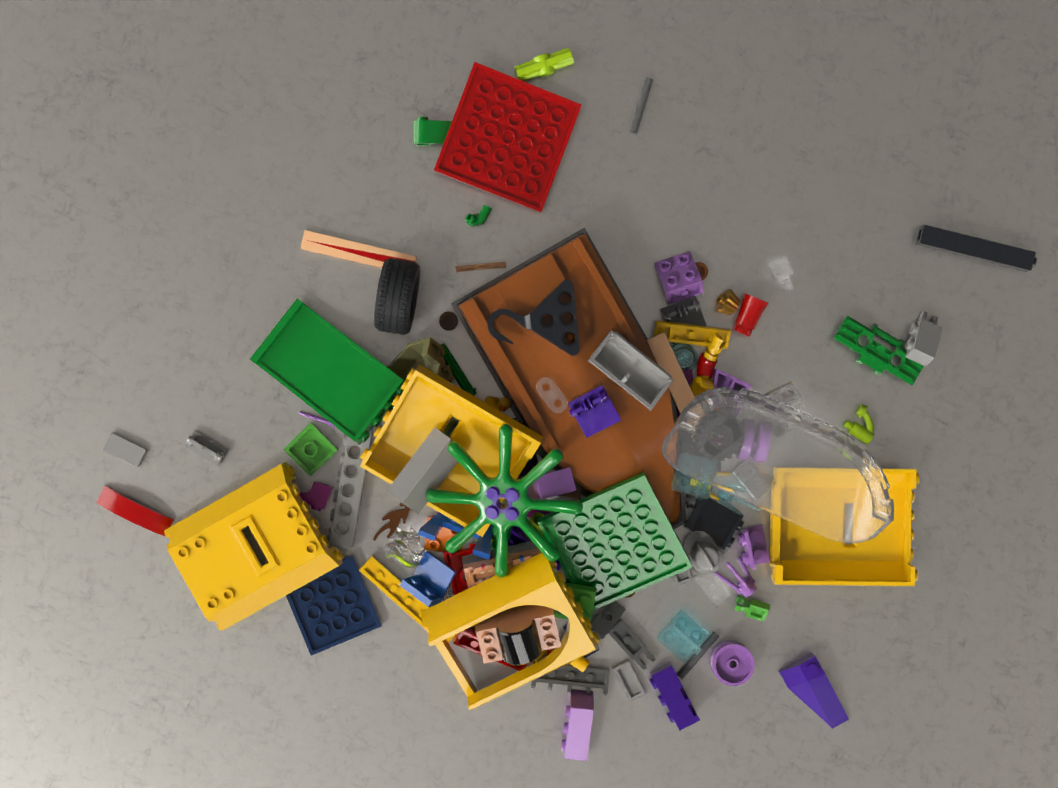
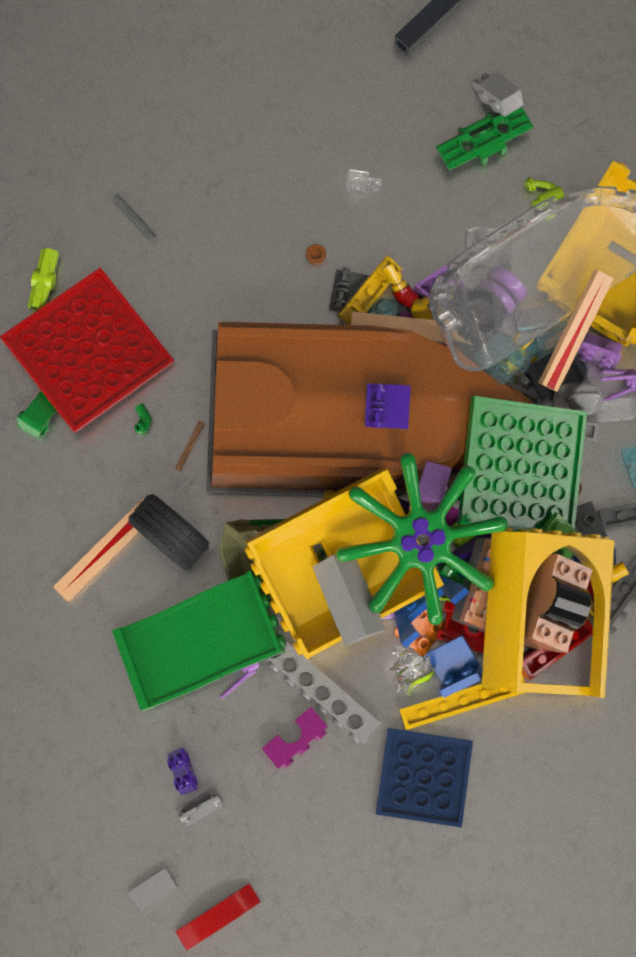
camera: 55 degrees left, 10 degrees down
yellow panel [164,461,343,631] -> none
bright green plate [283,422,338,477] -> none
reddish brown piece [373,503,410,541] -> none
dark brown tile [439,311,458,331] -> none
black piece [487,280,580,356] -> none
clear plate [536,377,568,413] -> none
light grey container [588,330,674,411] -> none
medium lavender bracket [654,251,704,305] -> none
pearl gold piece [715,289,740,315] -> none
red plant [733,293,769,337] -> none
none -> dark purple hinge [167,748,198,796]
none -> light nougat tile [538,269,614,392]

